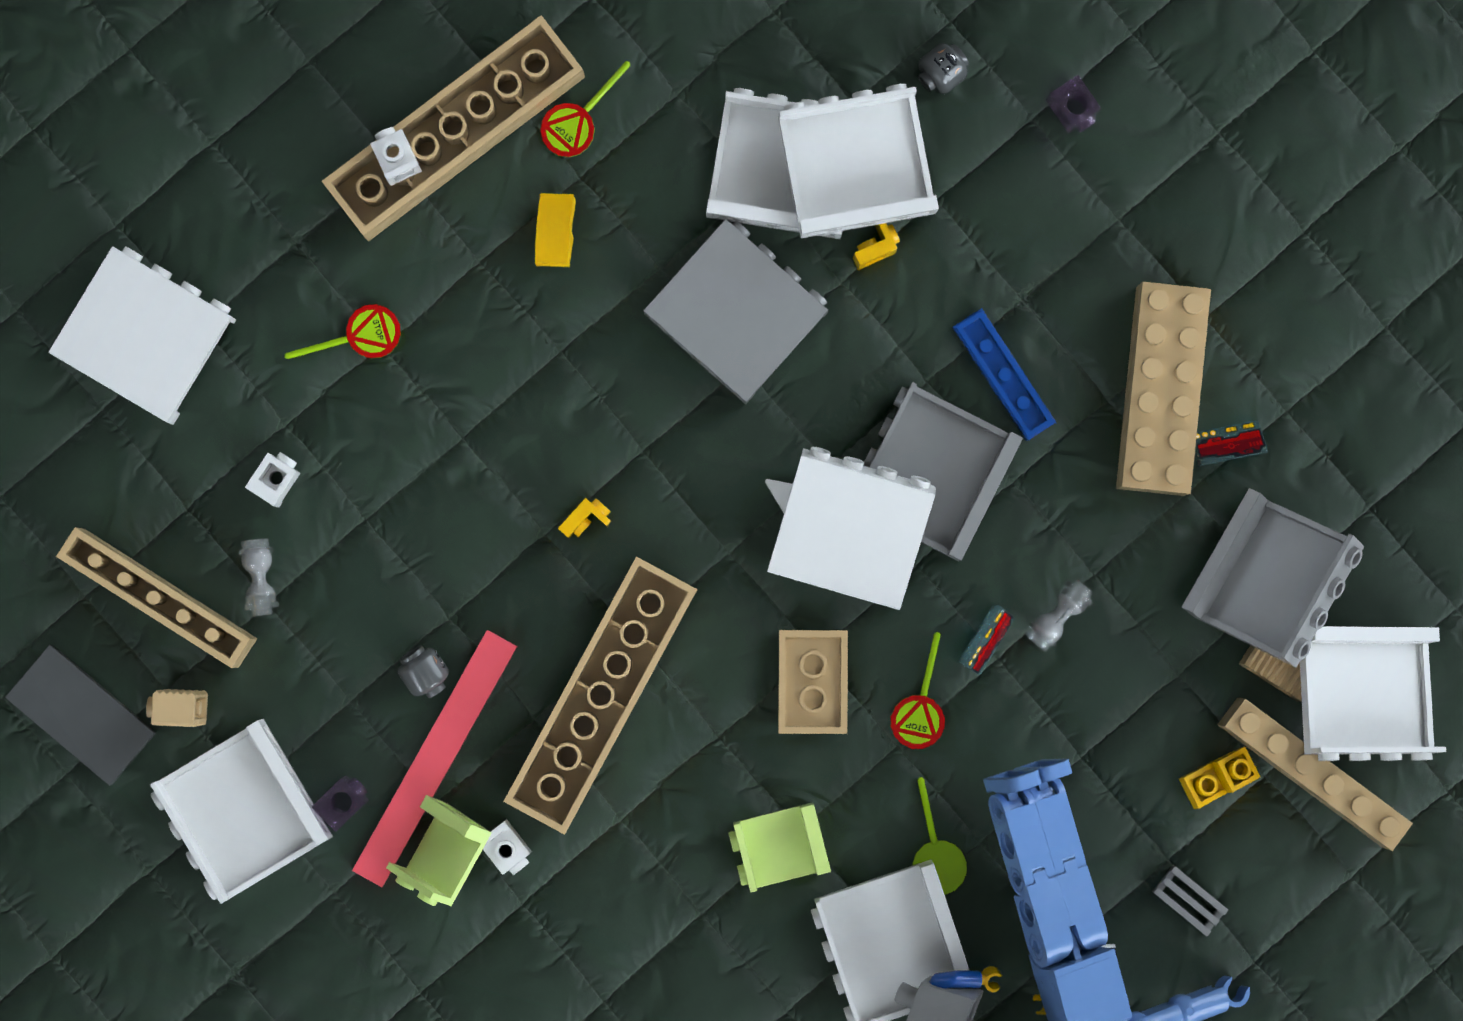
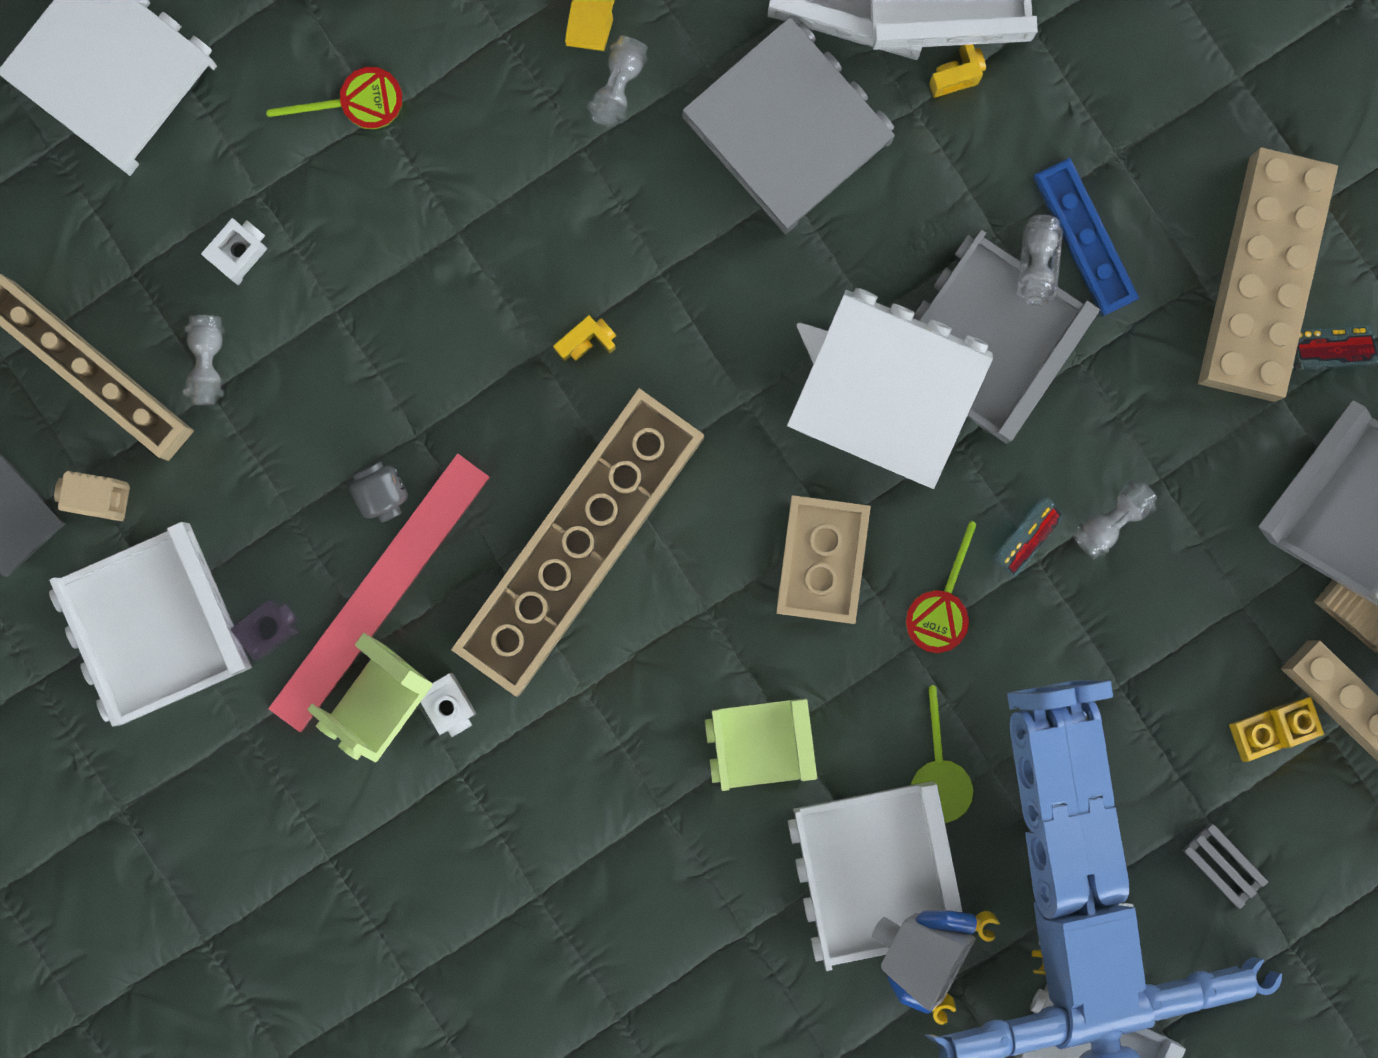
camera: 15 degrees right, 0 degrees up
none -> clear piece [587,35,648,127]
none -> clear piece [1017,215,1063,306]

